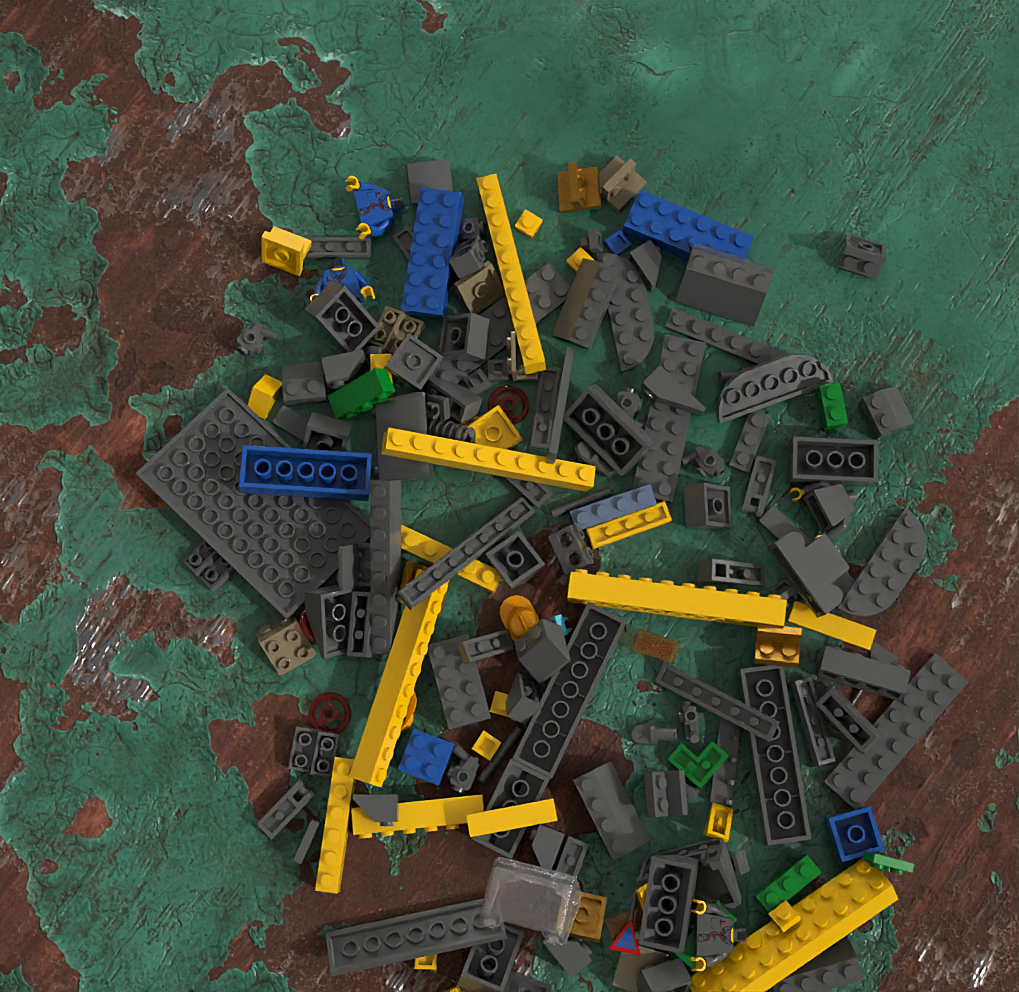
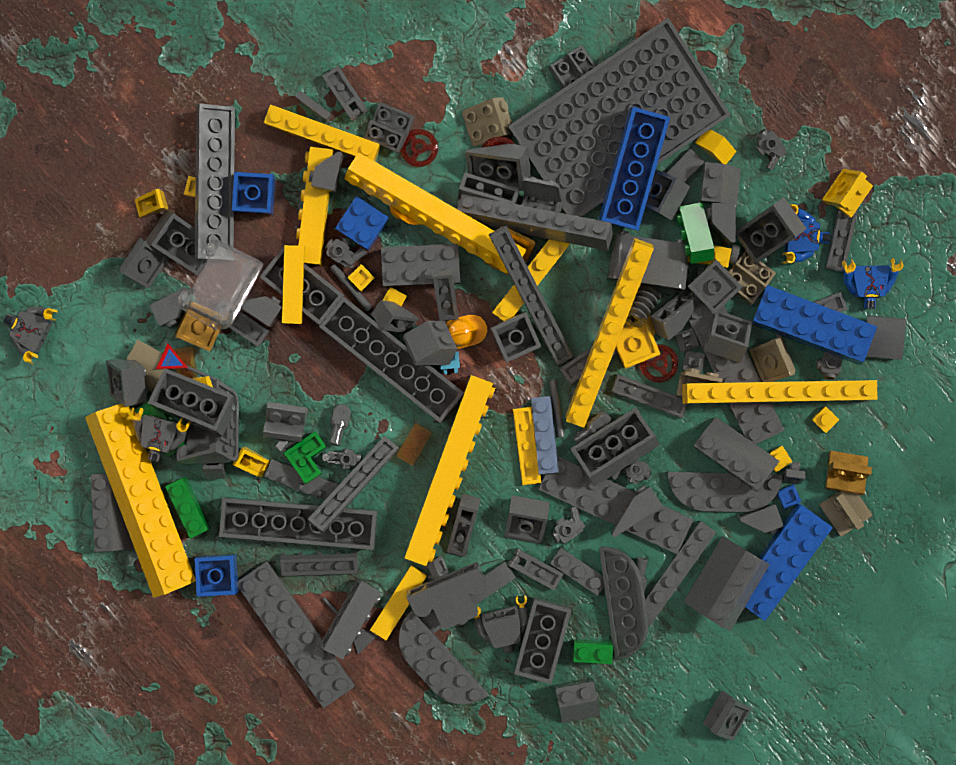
camera: 105 degrees right, 10 degrees up
dark grey tile [426,394,450,420] -> none
dark grey brick [449,235,489,279] -> none
dark grey tile [546,347,575,464] -> none
dark grey brick [548,525,594,575] -> none
dark grey slope [572,761,650,860] -> none
pearl gold bracket [754,624,802,668] -> none
yellow plate [768,900,801,933] -> none
dark grey brick [816,688,883,753] -> none
plate [863,851,914,875] -> none
none -> blue brick [232,172,276,215]

